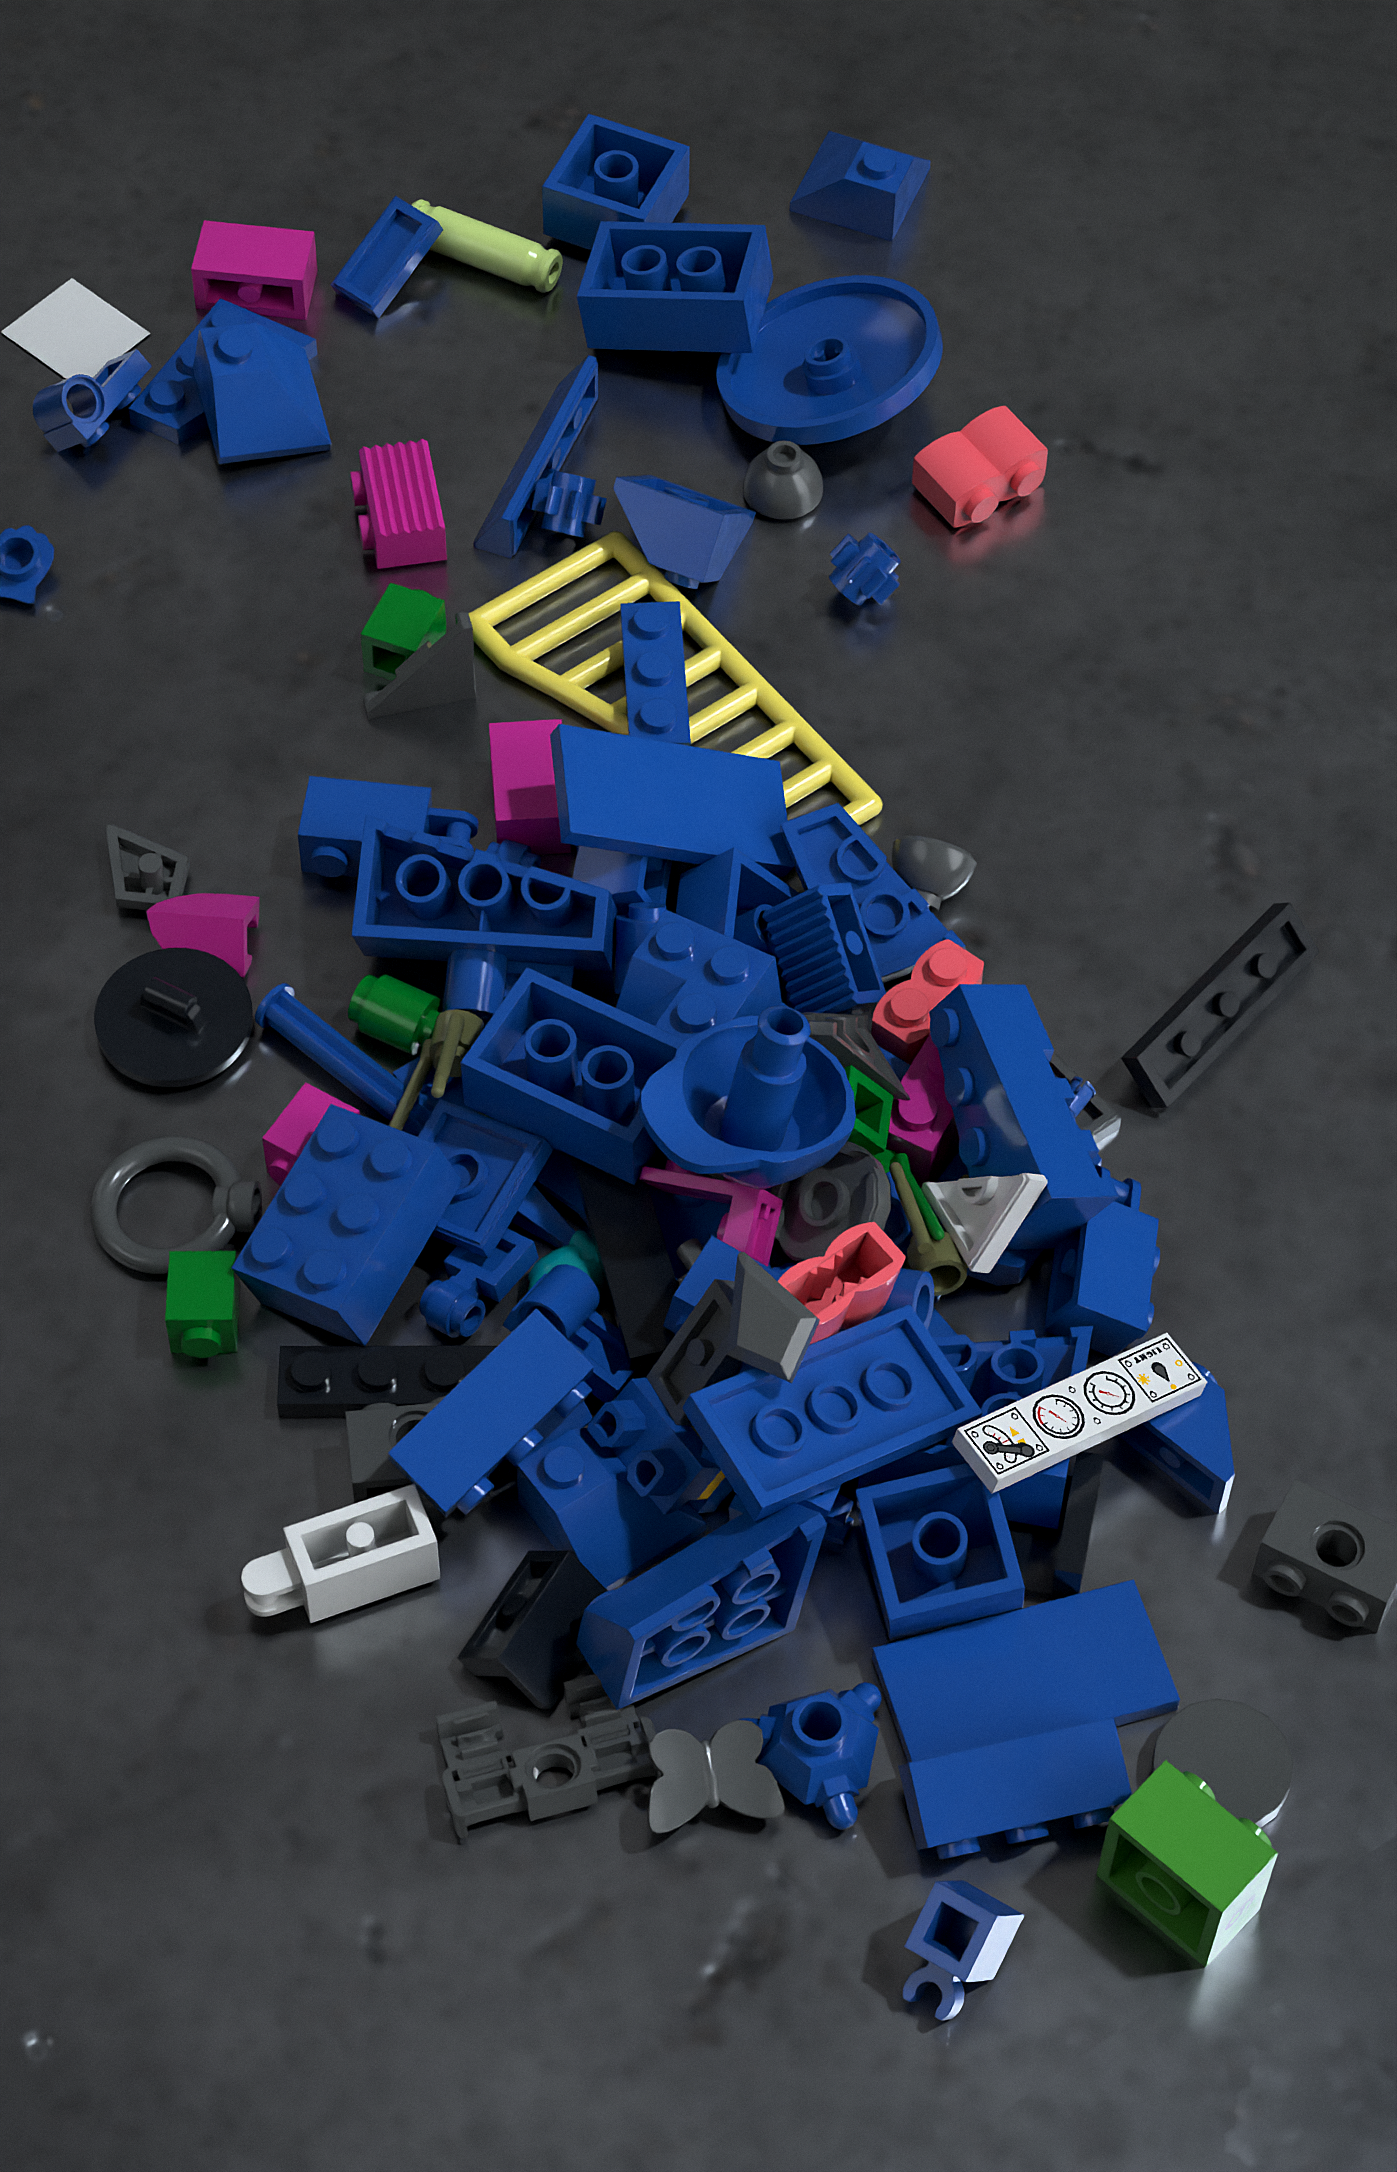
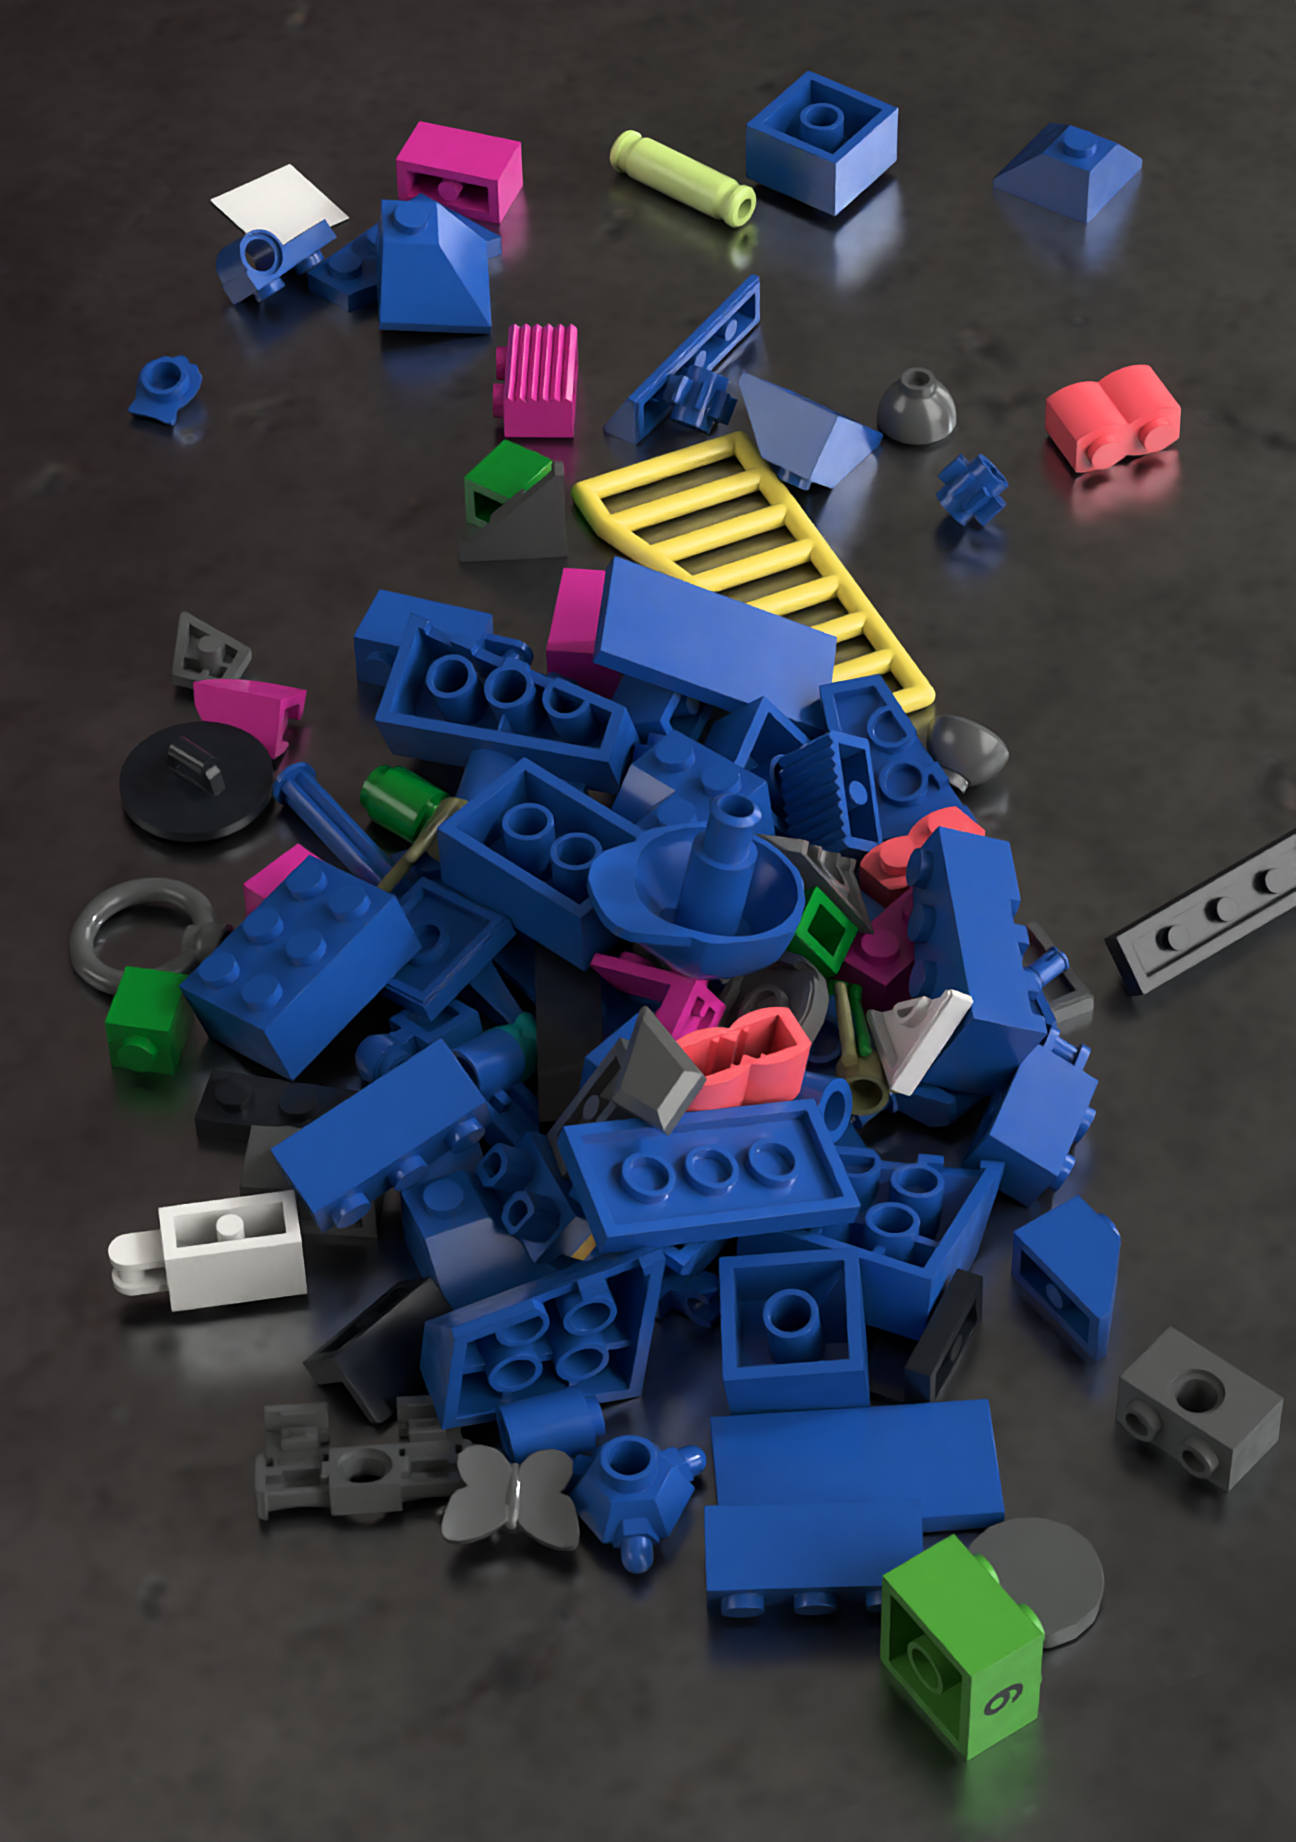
camera: 15 degrees right, 10 degrees down
blue tile [330,196,443,319] -> none
blue brick [577,221,774,353] -> none
blue plate [620,601,691,746] -> none
blue dish [716,275,943,445] -> none
blue brick [903,1880,1024,2021] -> none
white tile [952,1333,1207,1494] -> none
none -> blue brick [495,1385,606,1464]

